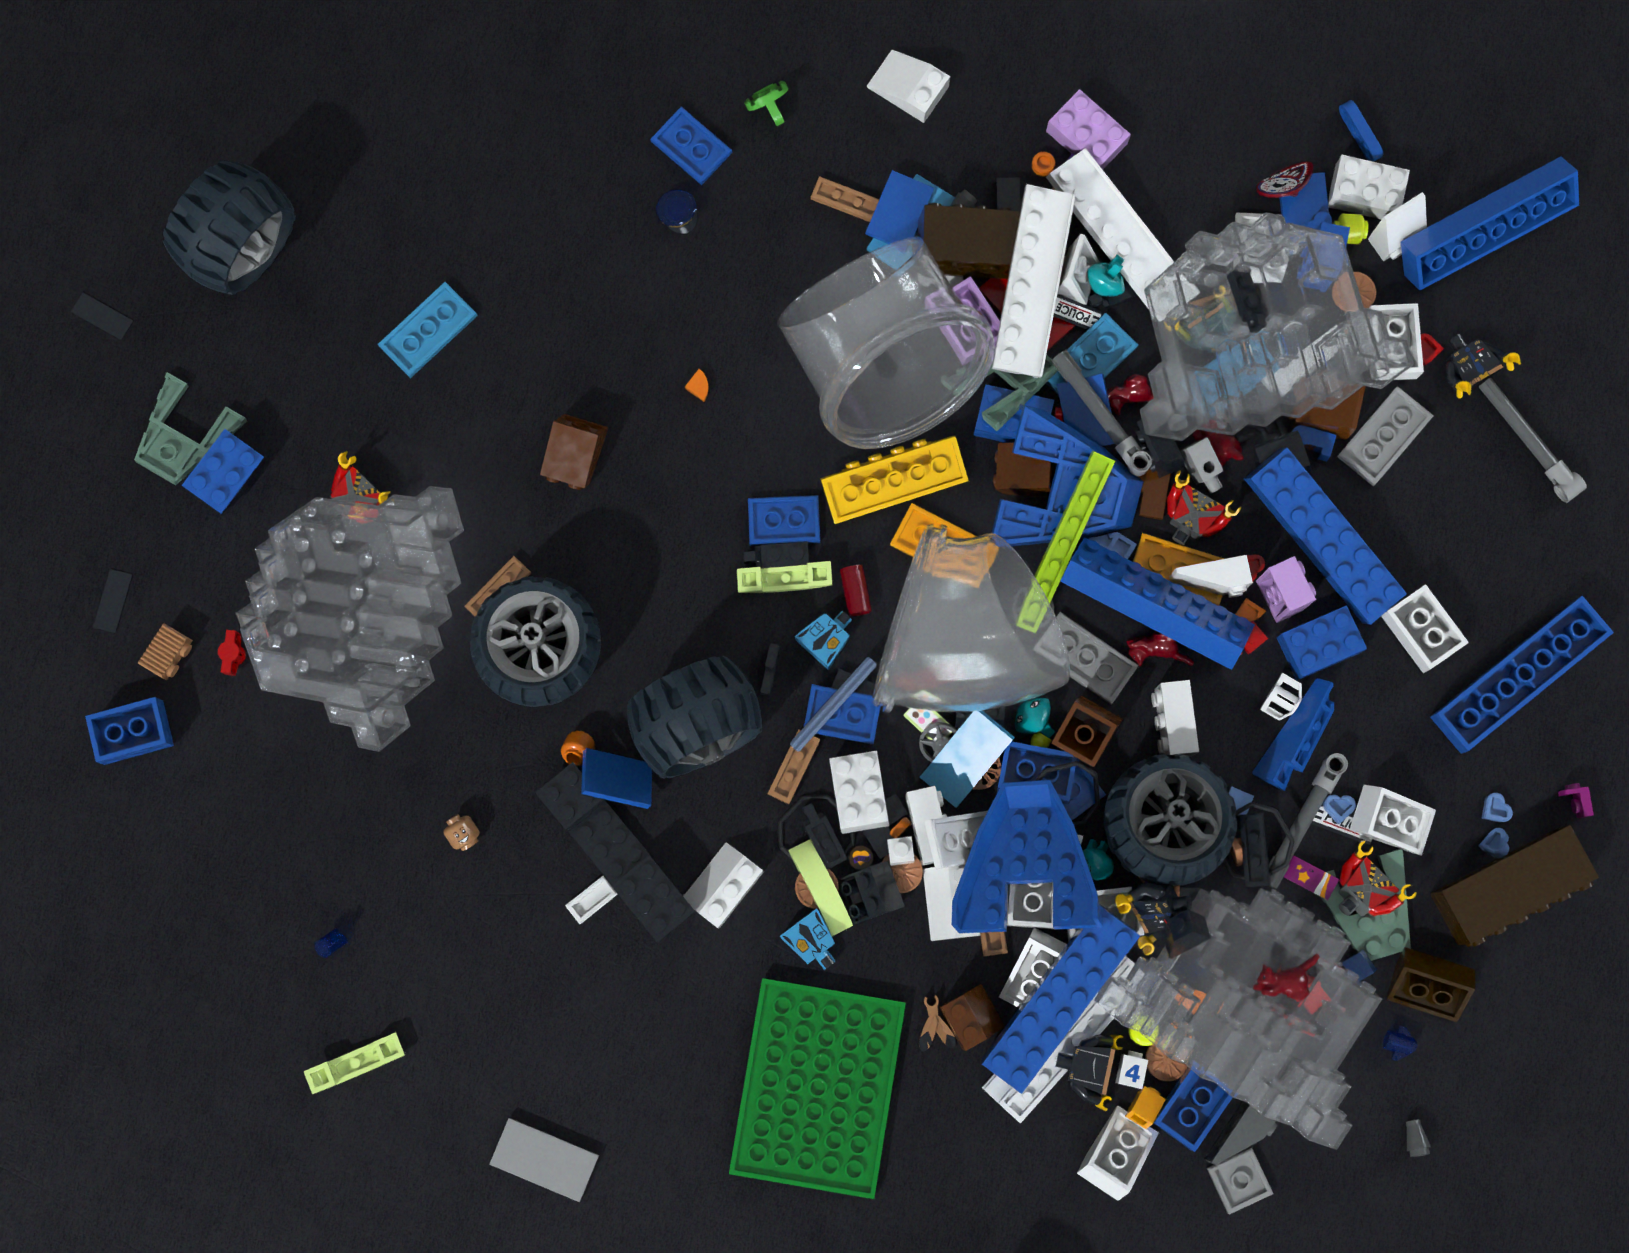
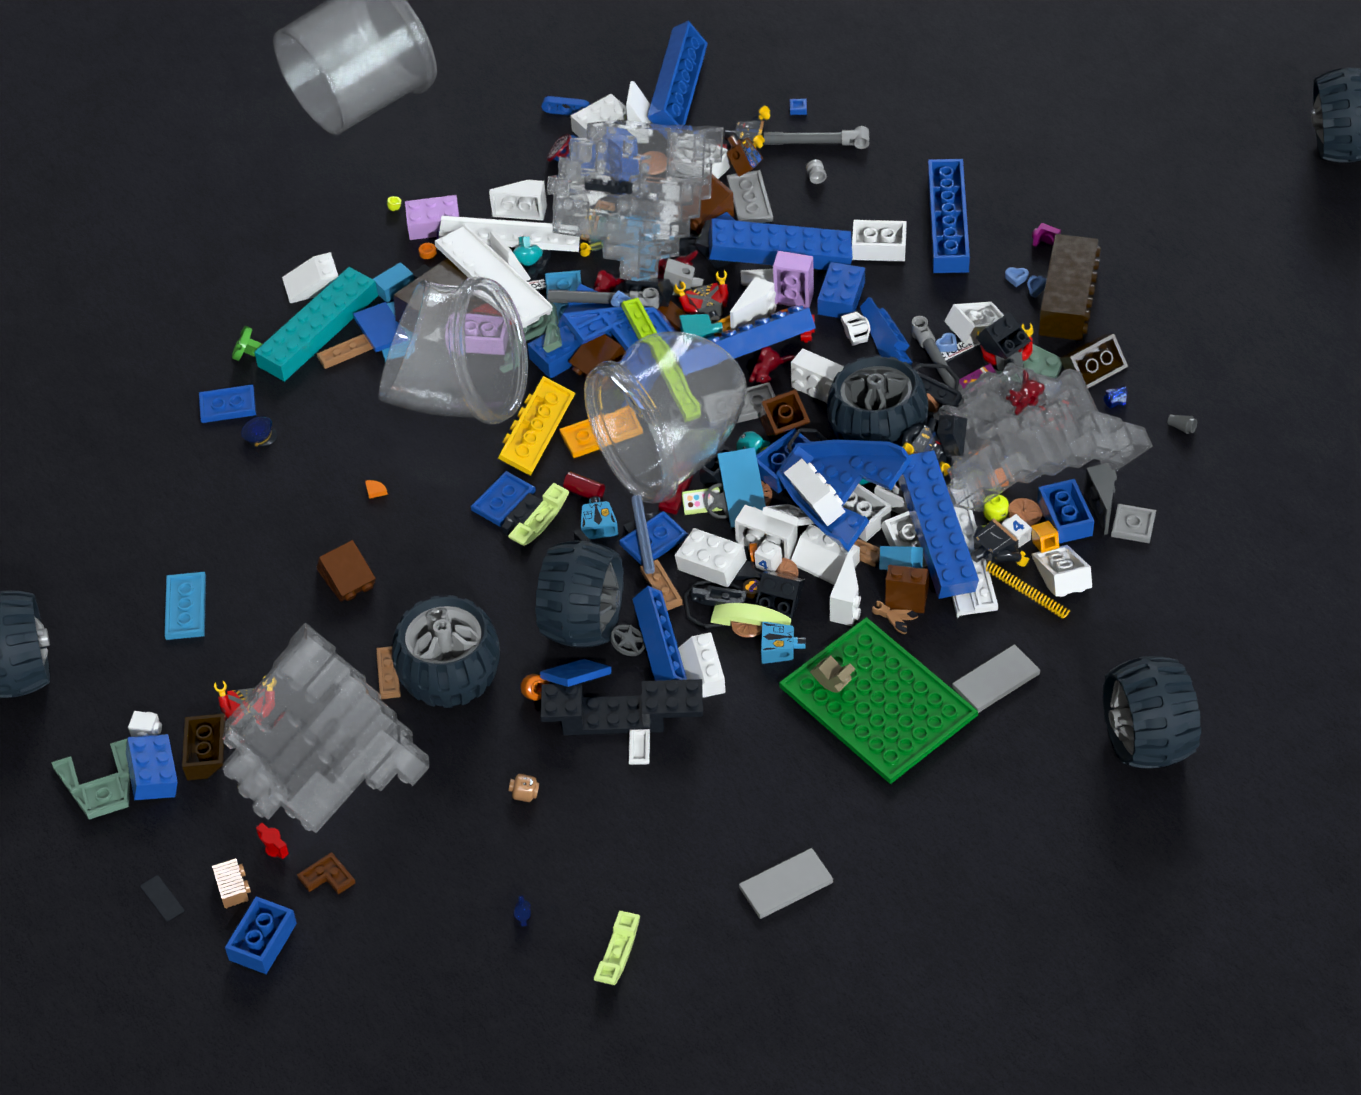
camera: 50 degrees left, 30 degrees down
none -> white brick [128,711,162,737]
none -> dark brown slope [182,713,226,781]
none -> teal brick [254,267,378,382]
none -> reddish brown tile [297,852,355,894]
none -> dark azure brick [373,262,414,303]
none -> neon yellow hinge [387,196,401,211]
none -> white slope [489,180,547,220]
none -> medium blue tile [610,291,631,307]
none -> dark grey wheel [610,625,646,656]
none -> blue brick [632,586,687,681]
none -> teal torso [680,314,723,349]
none -> reddish brown torso [727,133,763,177]
none -> white tile [741,269,774,286]
none -> white brick [784,459,845,526]
none -> blue tile [790,99,807,115]
none -> light grey wheel [806,160,826,184]
none -> dark tan brick [810,656,855,693]
none -> white slope [830,553,861,626]
none -> dark azure brick [879,546,923,570]
none -> light grey tile [952,644,1040,713]
none -> black slope [975,312,1031,359]
none -> yellow piece [986,561,1070,619]

